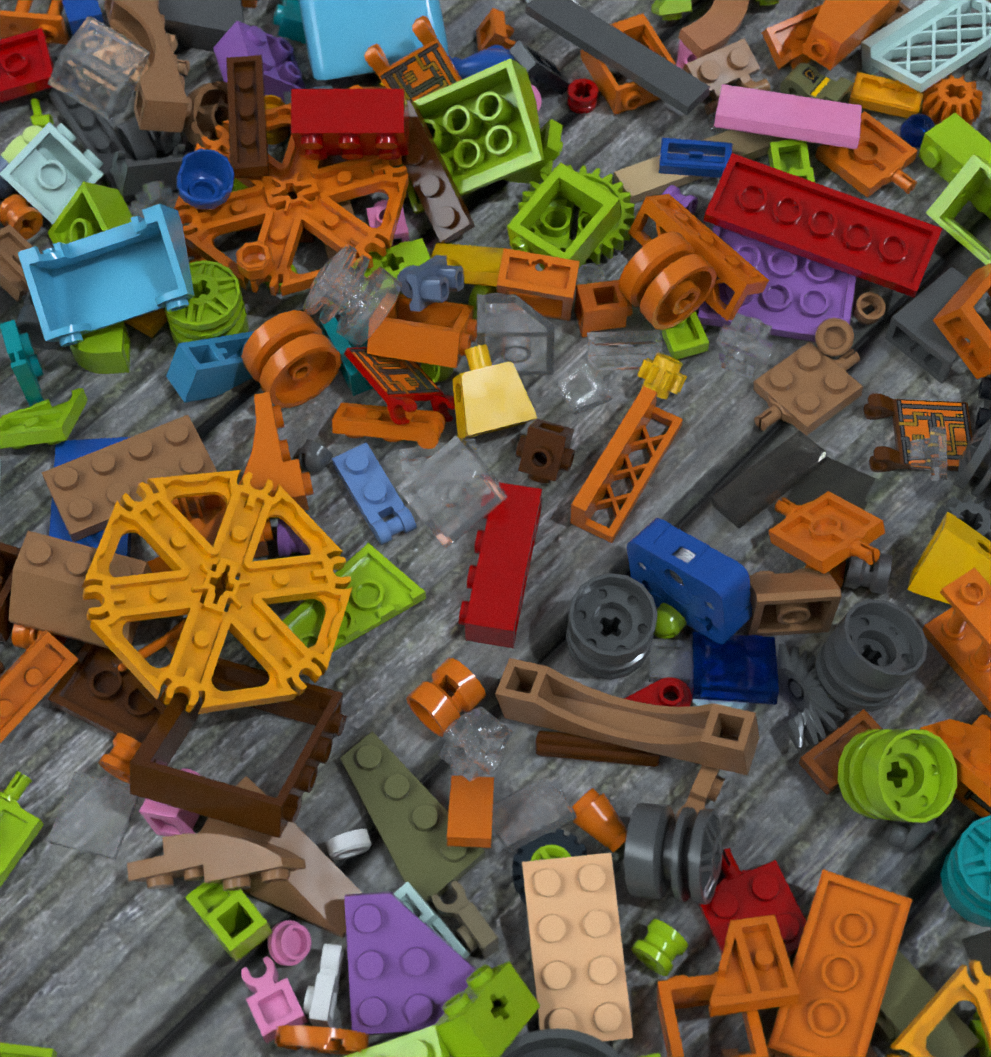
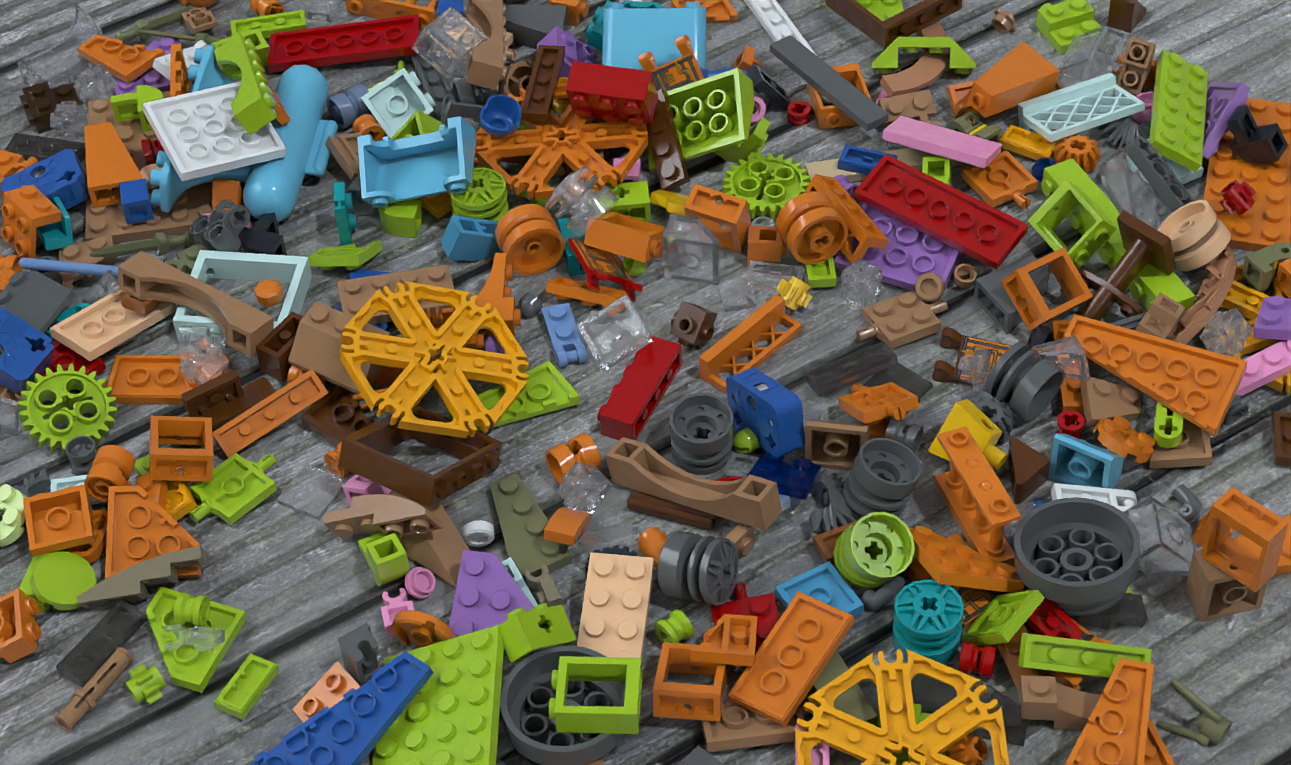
camera: 15 degrees right, 15 degrees down
orange tile [236,241,274,280] -> none
white plate [304,943,345,1028] -> none
sand blue hips [397,255,464,311] -> none
yellow torso [452,344,537,440] -> none
lime window [507,162,621,269] -> none
none -> dark azure plate [775,561,864,617]

